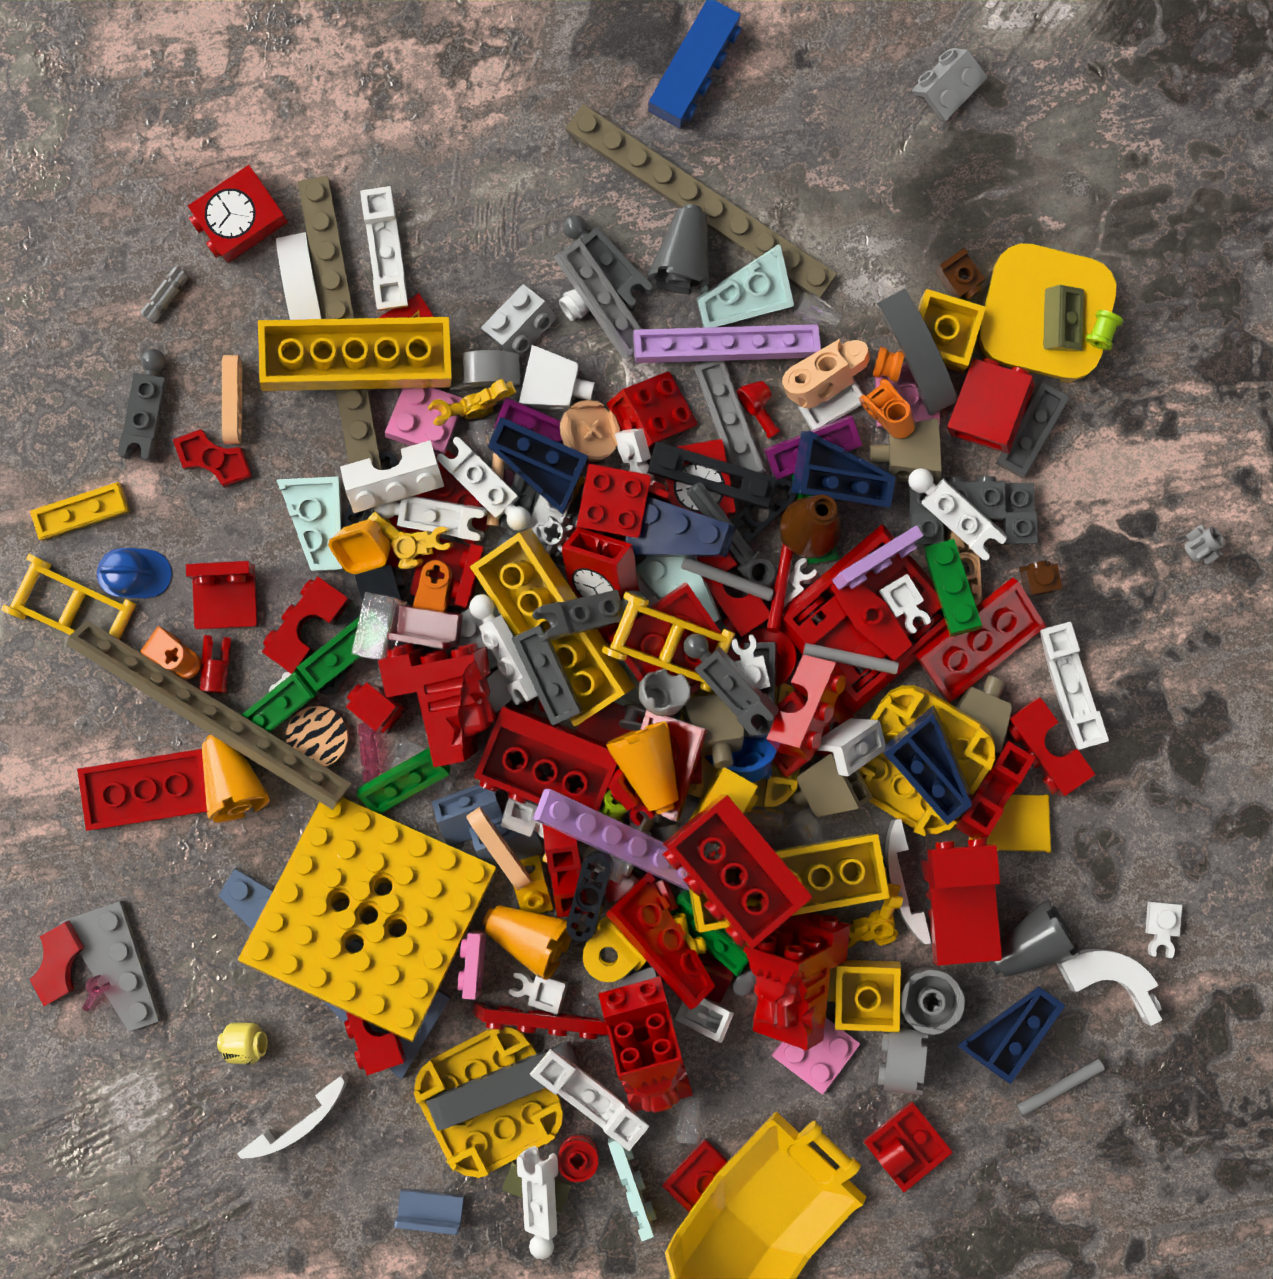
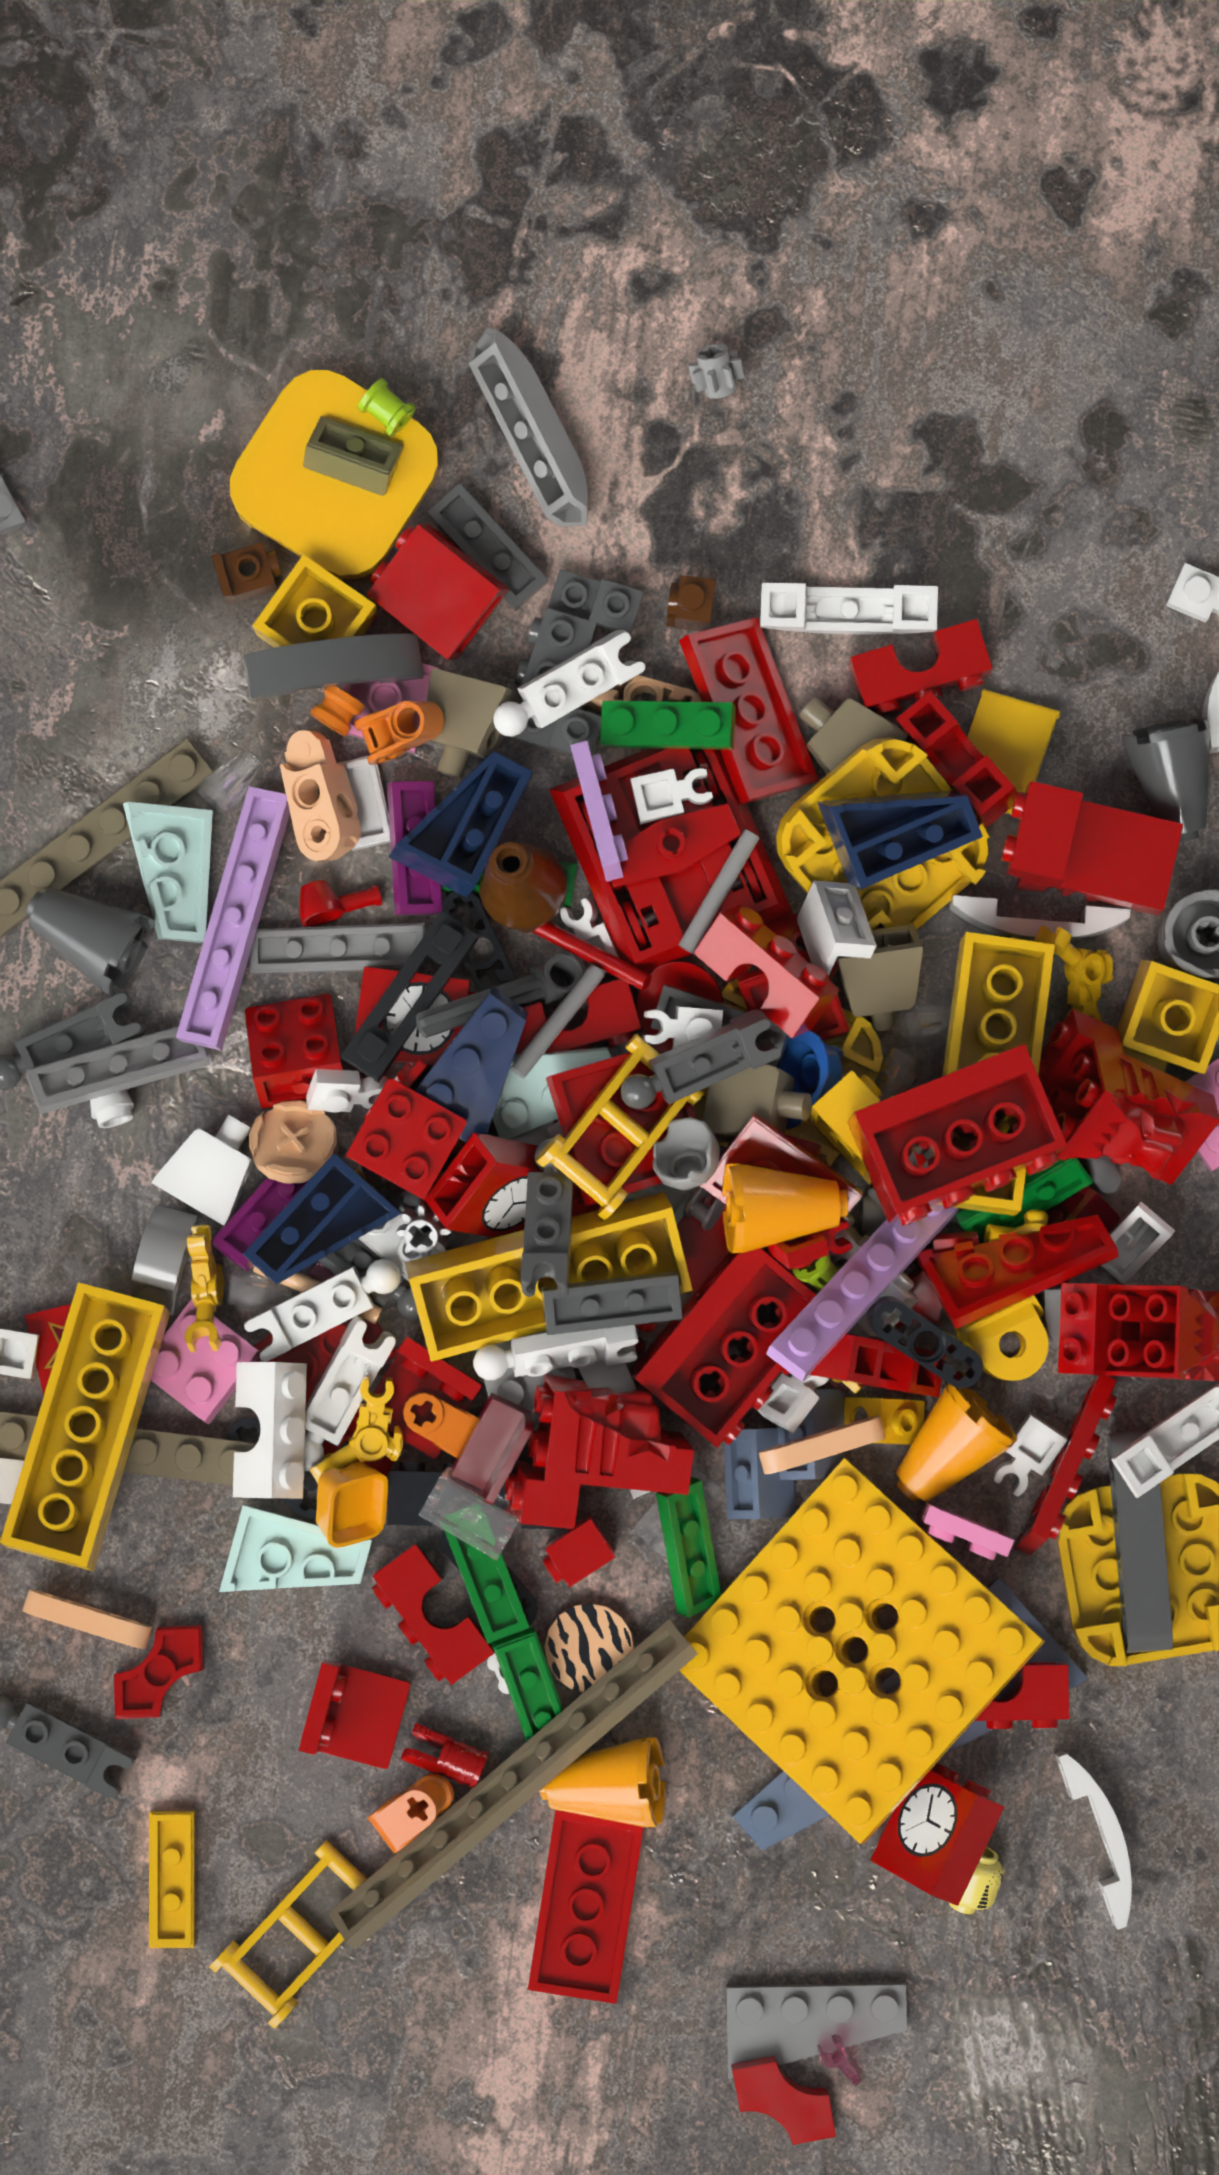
camera: 70 degrees left, 0 degrees up
blue piece [97,548,172,598] -> none
clear pink axle [358,723,380,783] -> none
light grey bracket [481,284,557,357] -> none
none -> light grey brick [468,328,588,527]
none -> red brick [870,1762,1005,1906]

